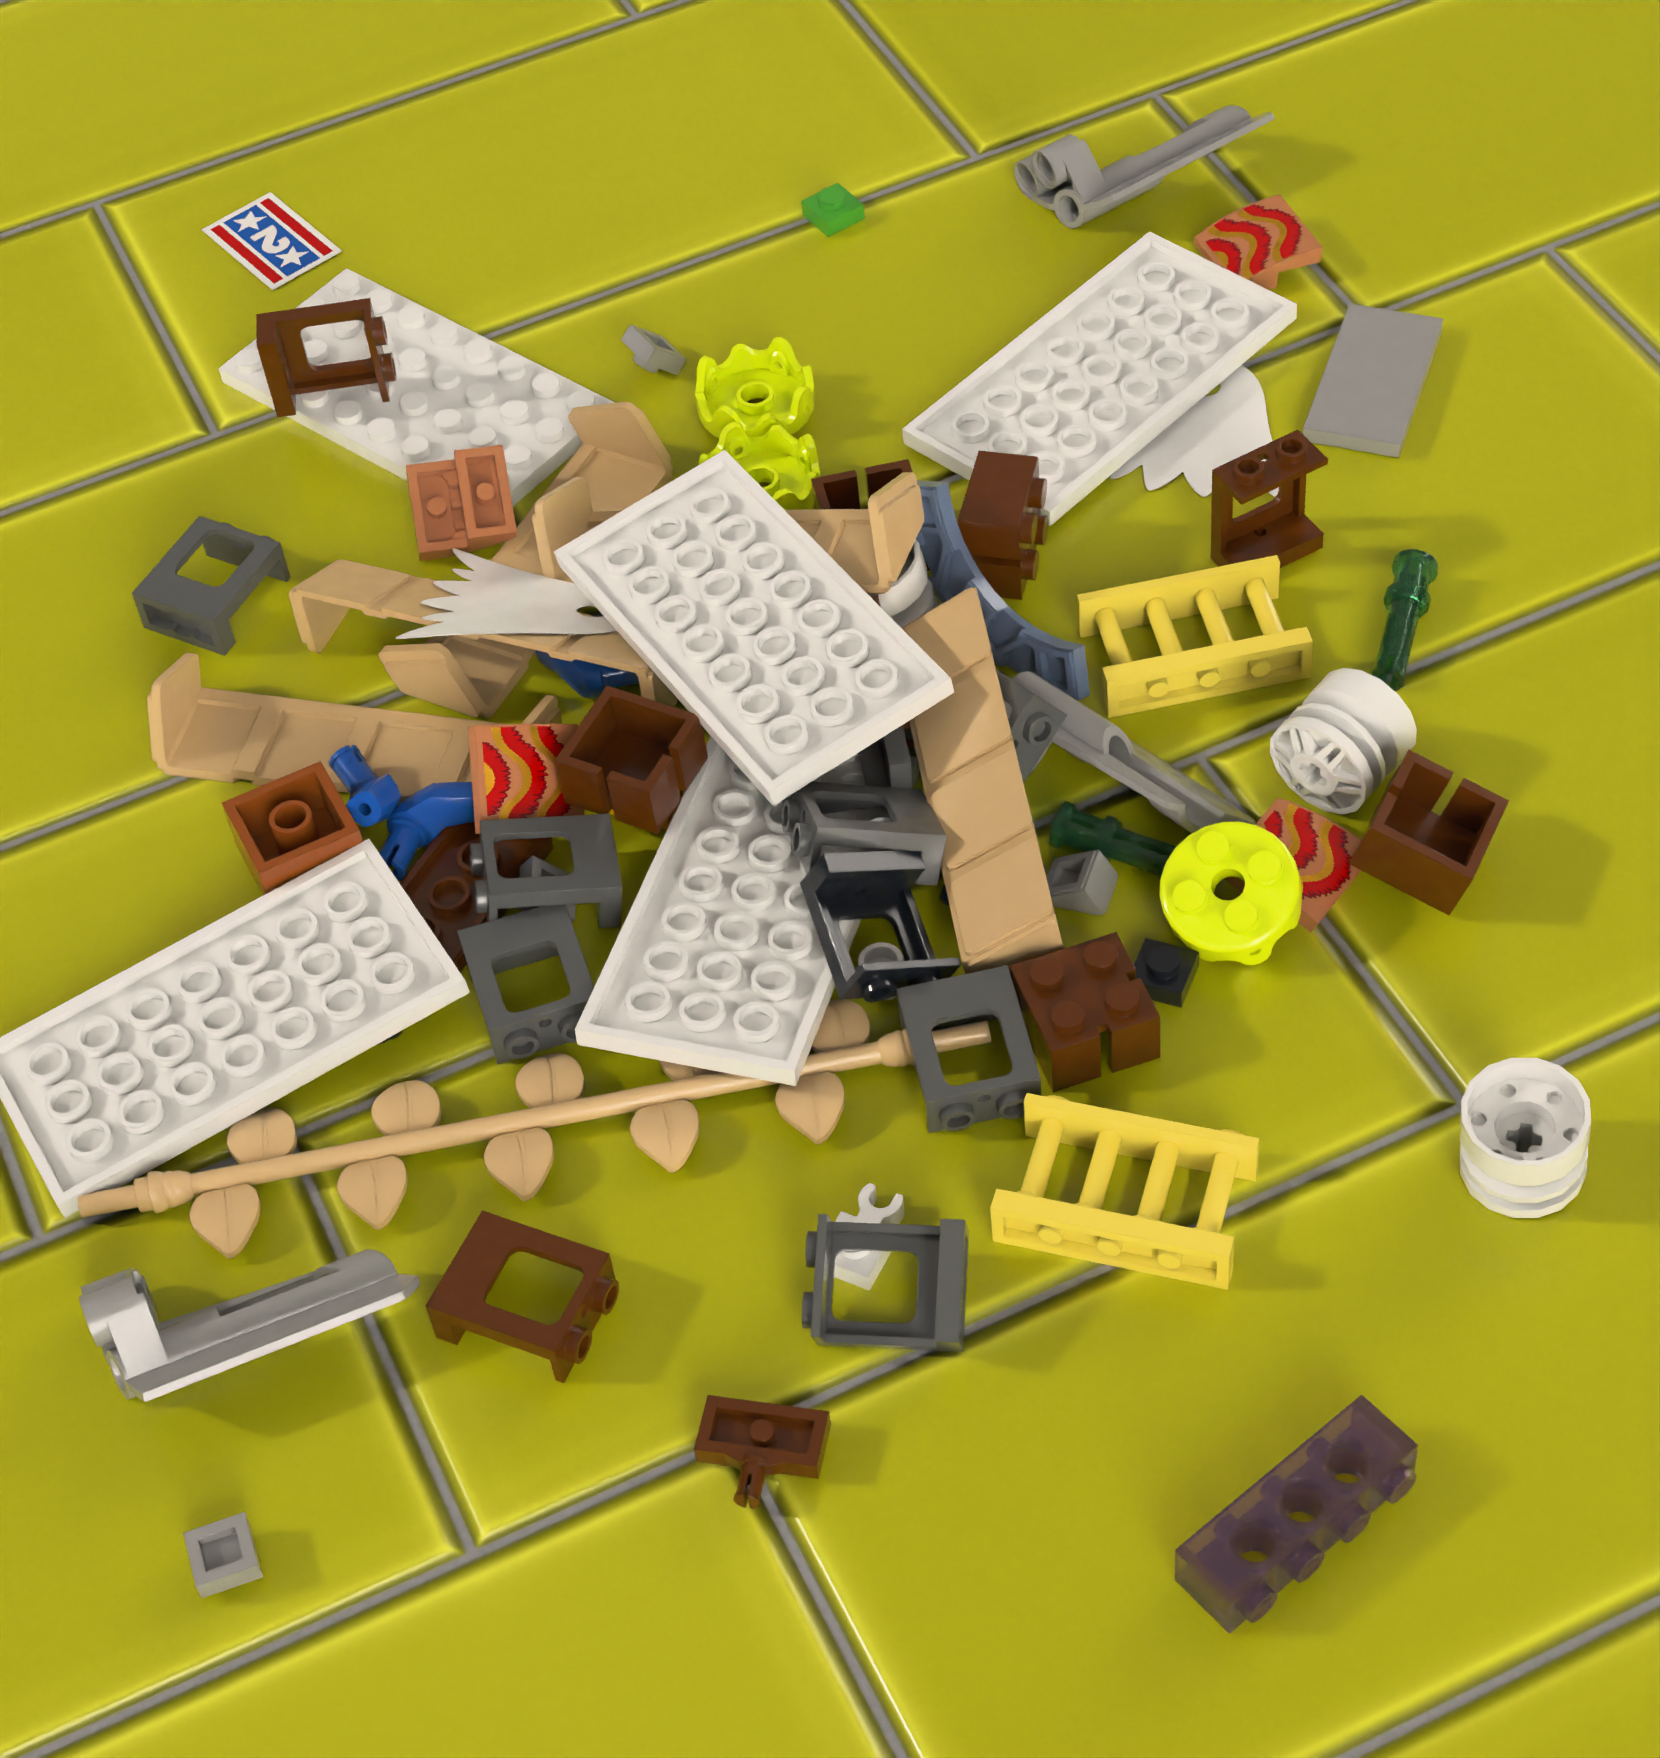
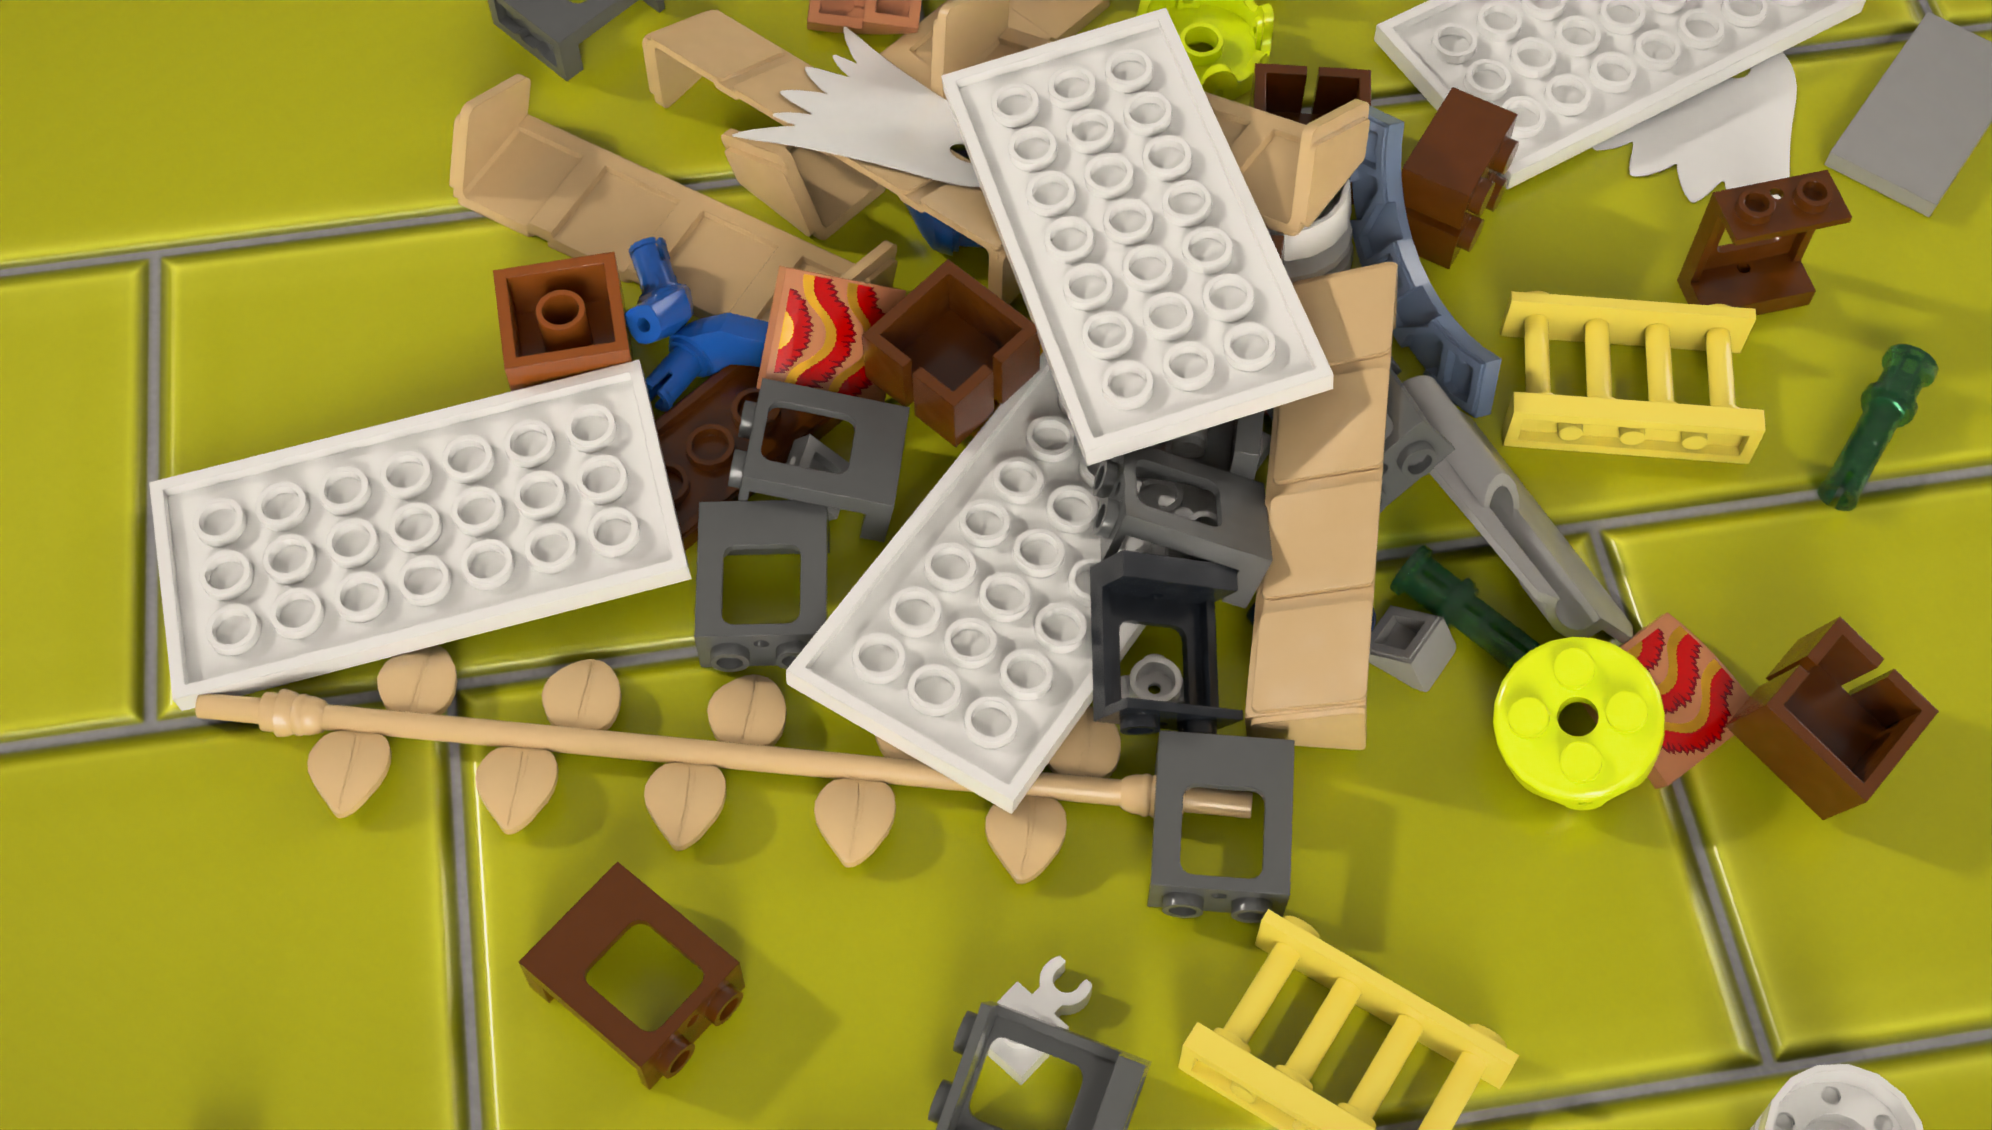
camera: 10 degrees right, 10 degrees up
light grey panel [79,1249,421,1402] -> none
reddish brown piece [1010,932,1160,1092] -> none
black plate [1134,938,1199,1008] -> none
white wheel [1270,668,1417,815] -> none

